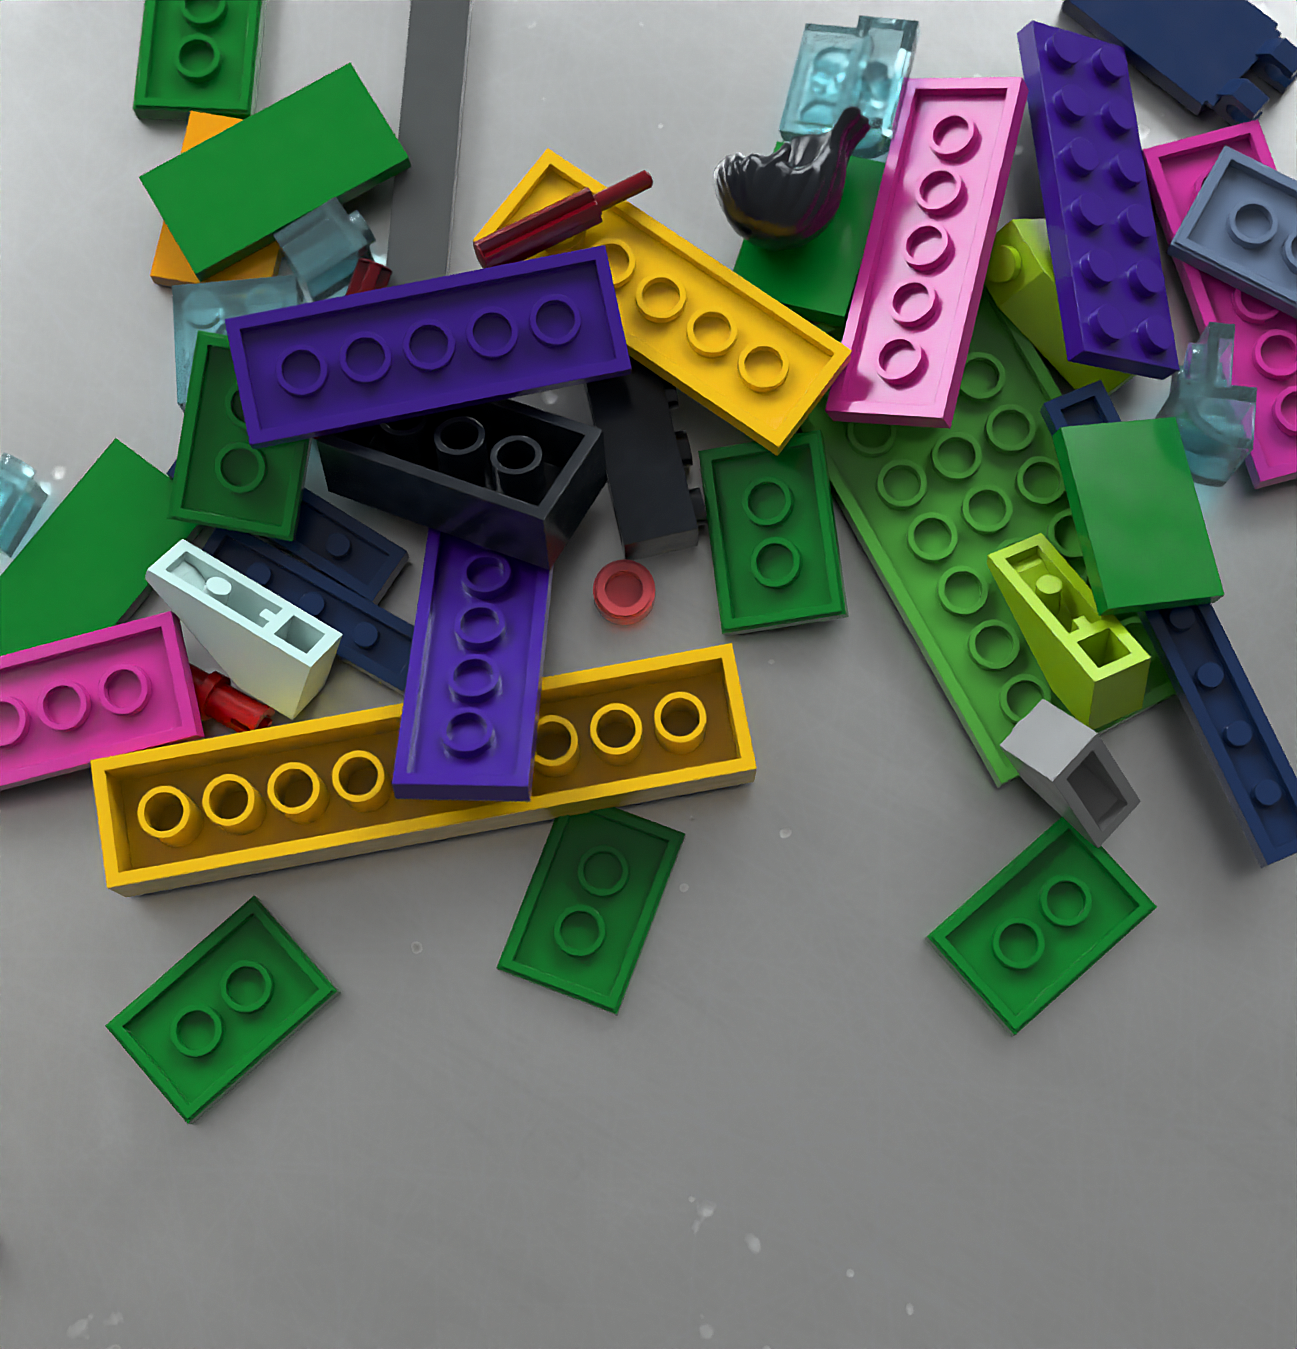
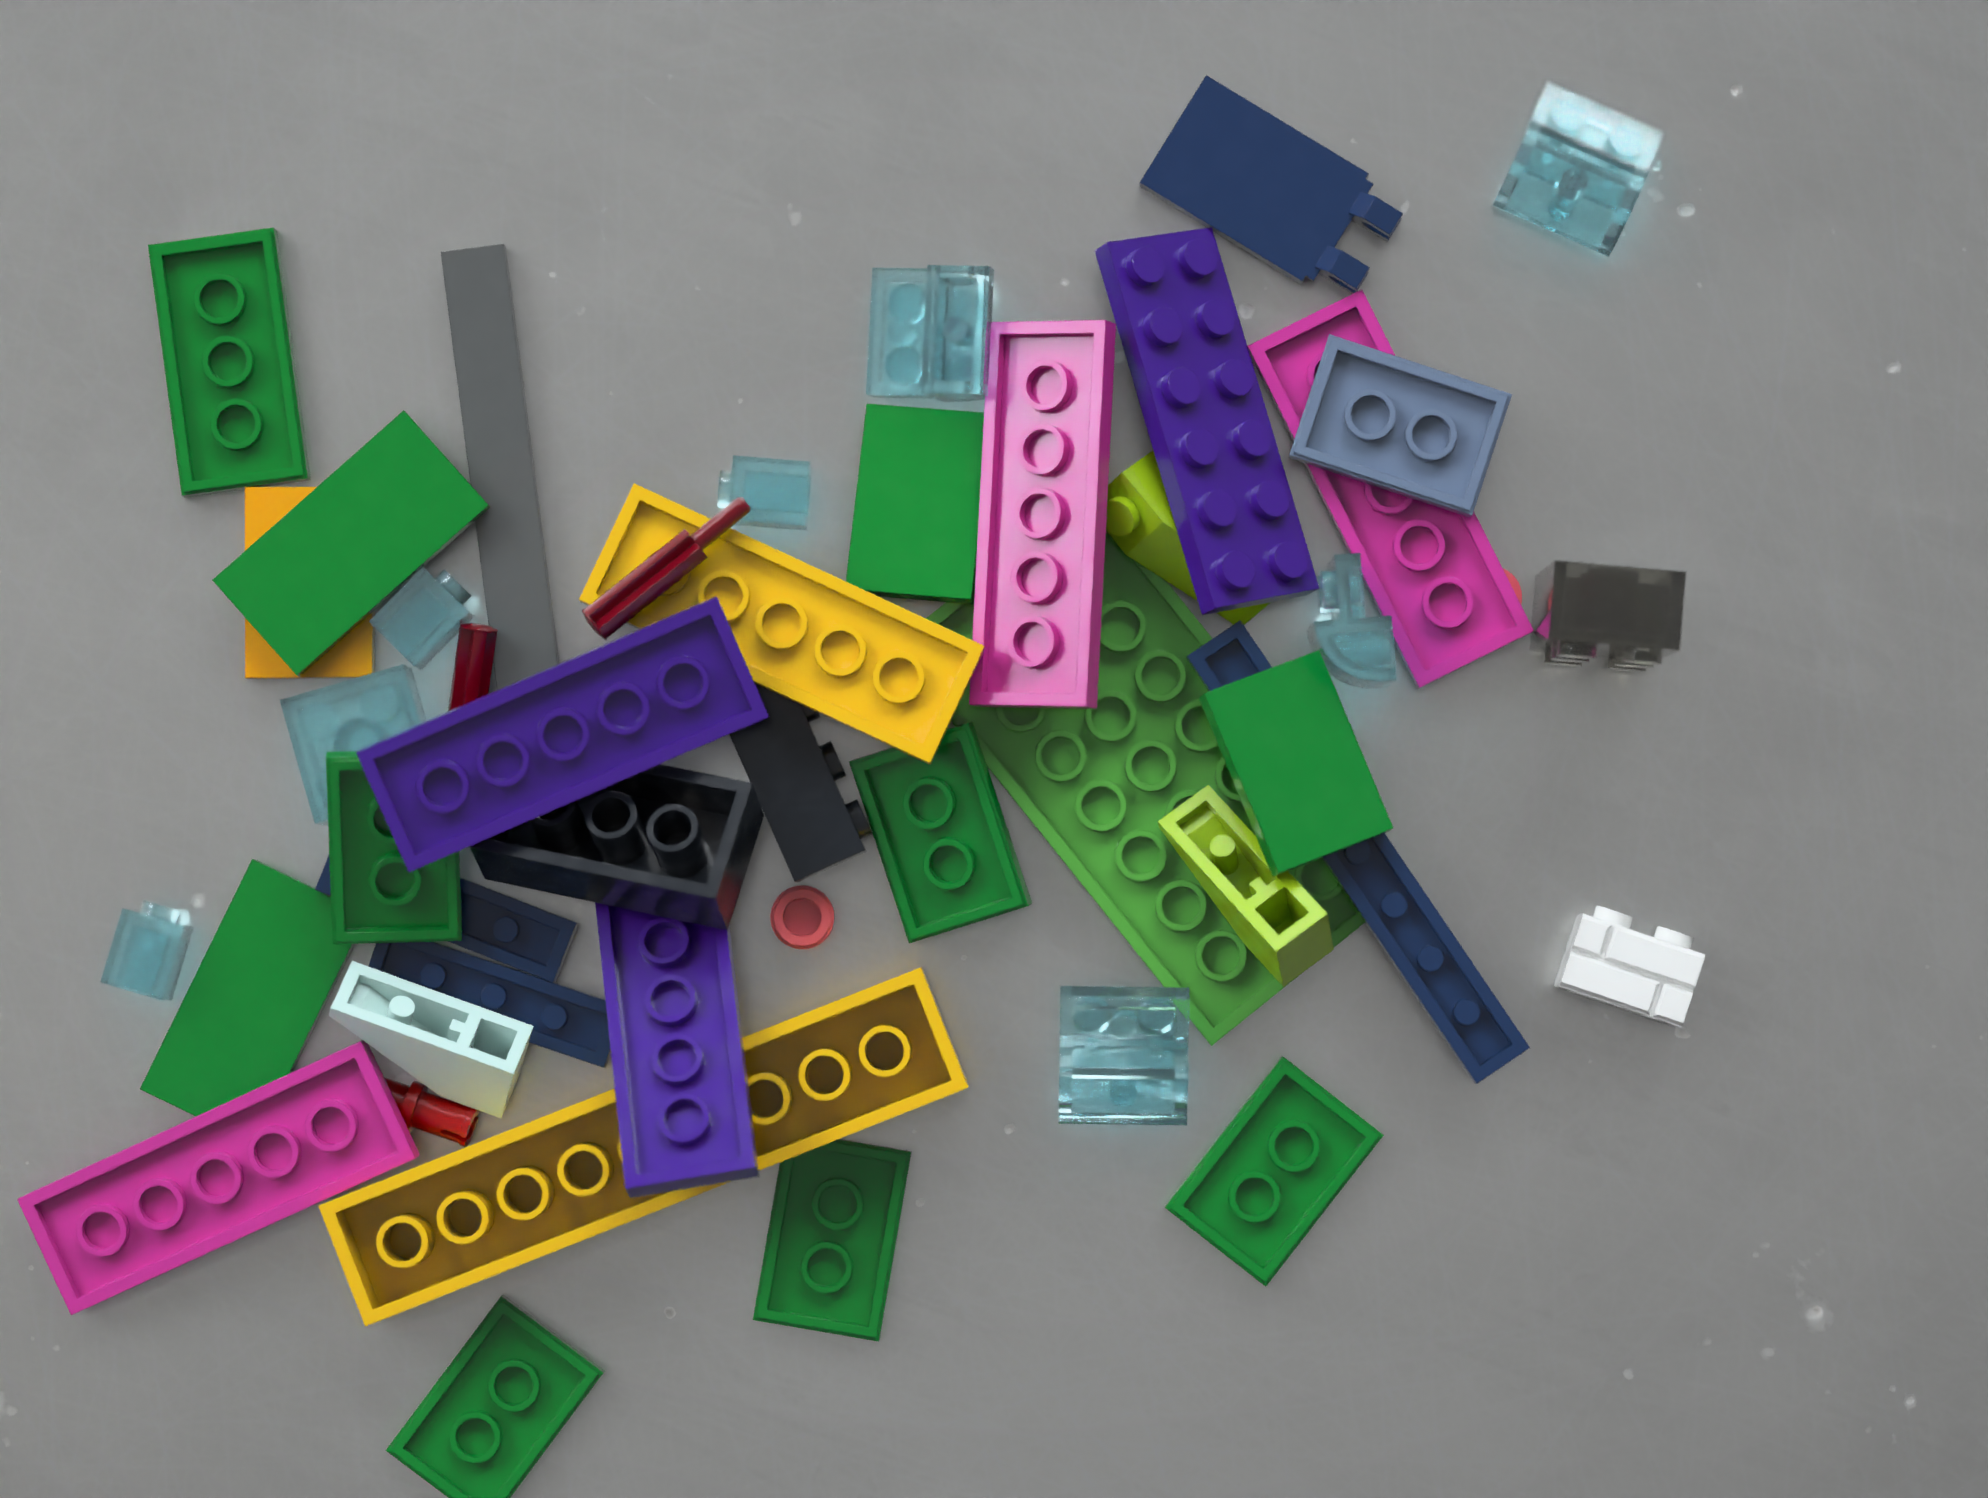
camera: 10 degrees left, 10 degrees up
black piece [713,106,871,251] -> none
light grey slope [999,699,1141,848] -> none
none -> clear light blue brick [717,455,812,531]
none -> clear light blue brick [1058,986,1190,1125]

